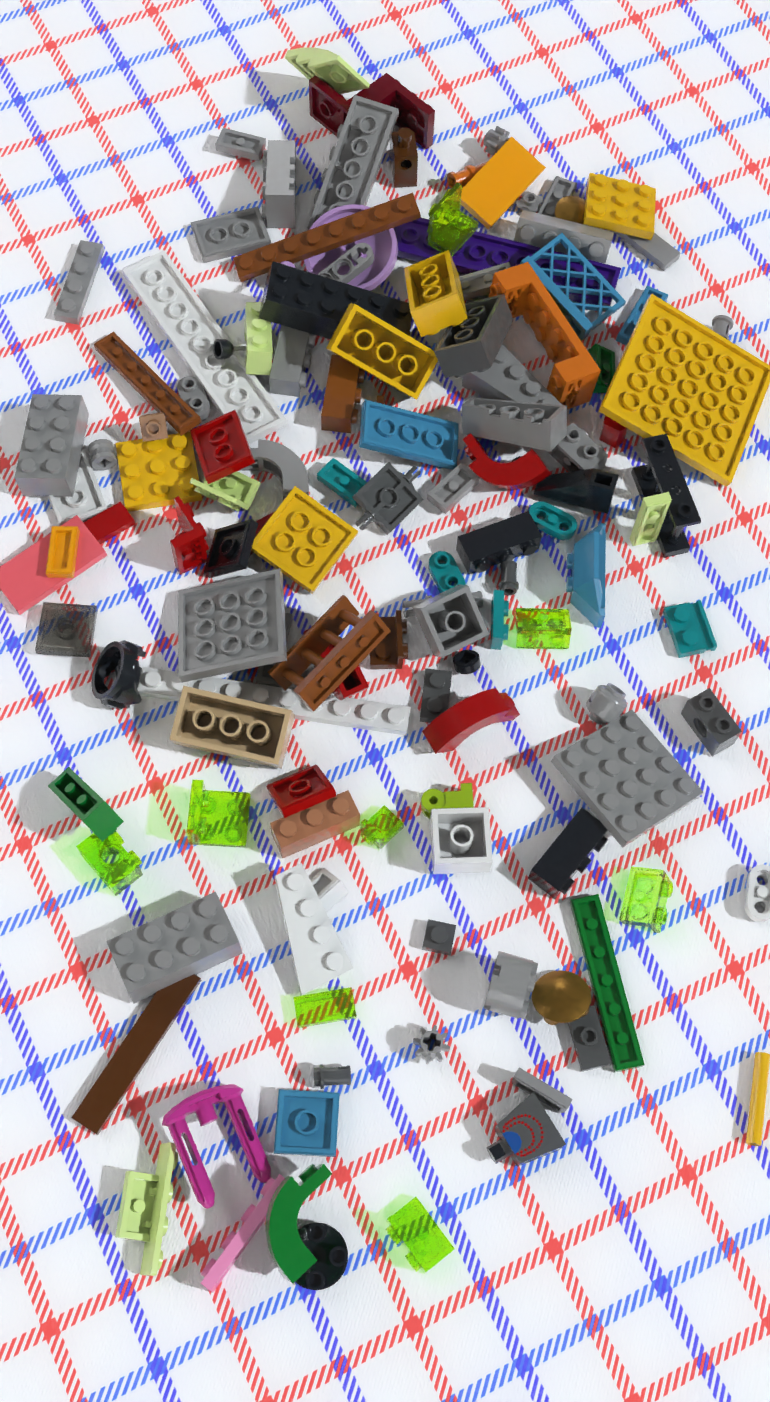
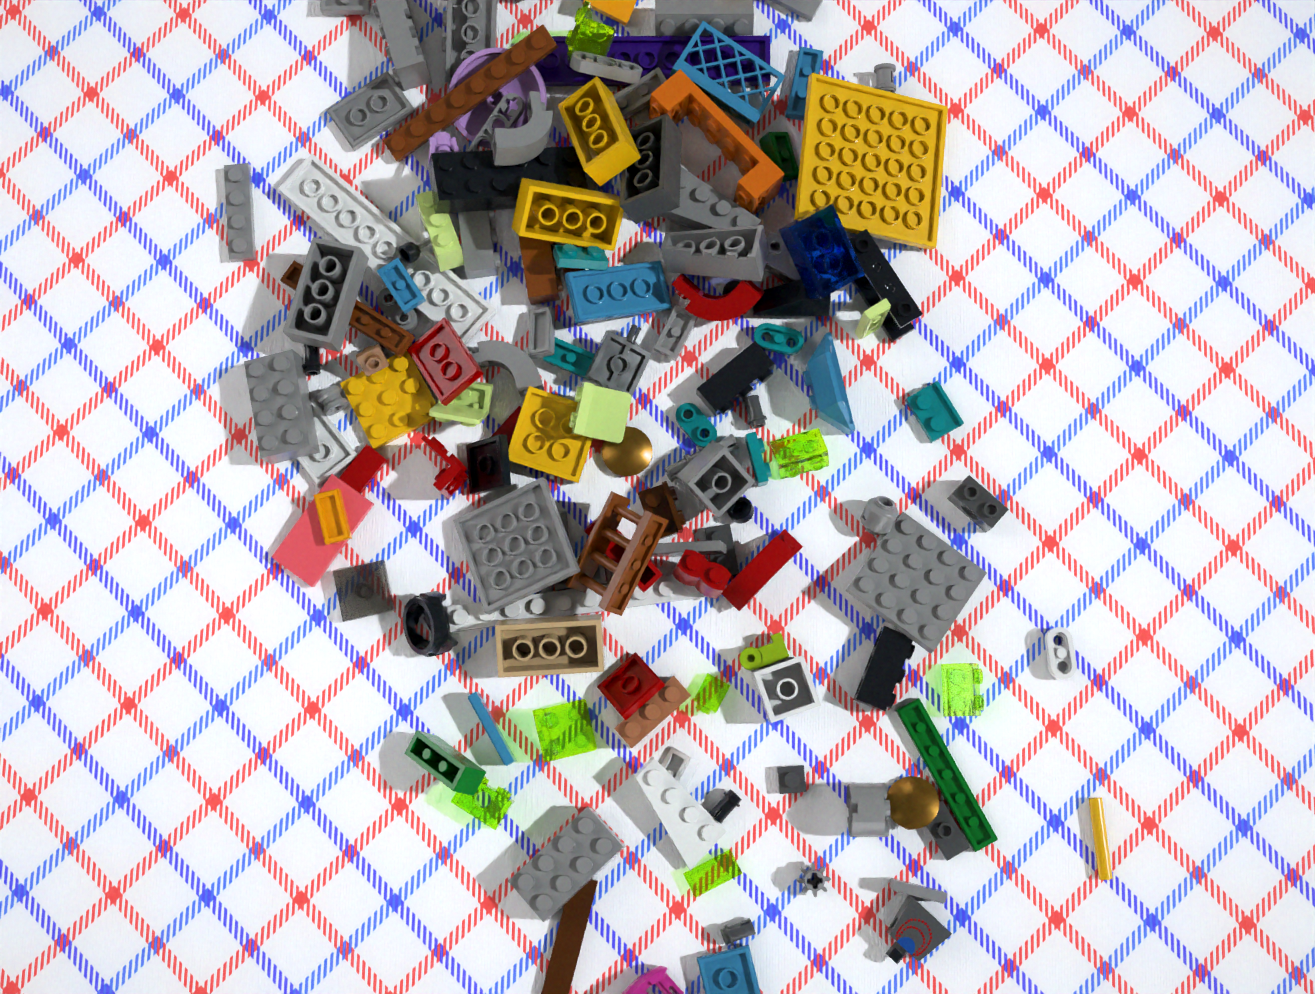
camera: 10 degrees left, 15 degrees up
none -> light grey brick [283,237,369,352]
none -> black pin [302,344,323,375]
none -> dark azure plate [377,258,426,314]
none -> dark azure tile [468,692,517,766]
none -> light grey arch [492,91,553,166]
none -> light grey tile [528,306,555,359]
none -> teal plate [553,244,609,270]
none -> yellowish green bracket [569,382,632,443]
none -> light grey beam [570,51,643,84]
none -> pearl gold dish [602,426,652,476]
none -> light grey tile [651,540,727,557]
none -> red brick [672,549,731,599]
none -> black pin [709,789,742,824]
none -> clear blue brick [778,204,865,299]

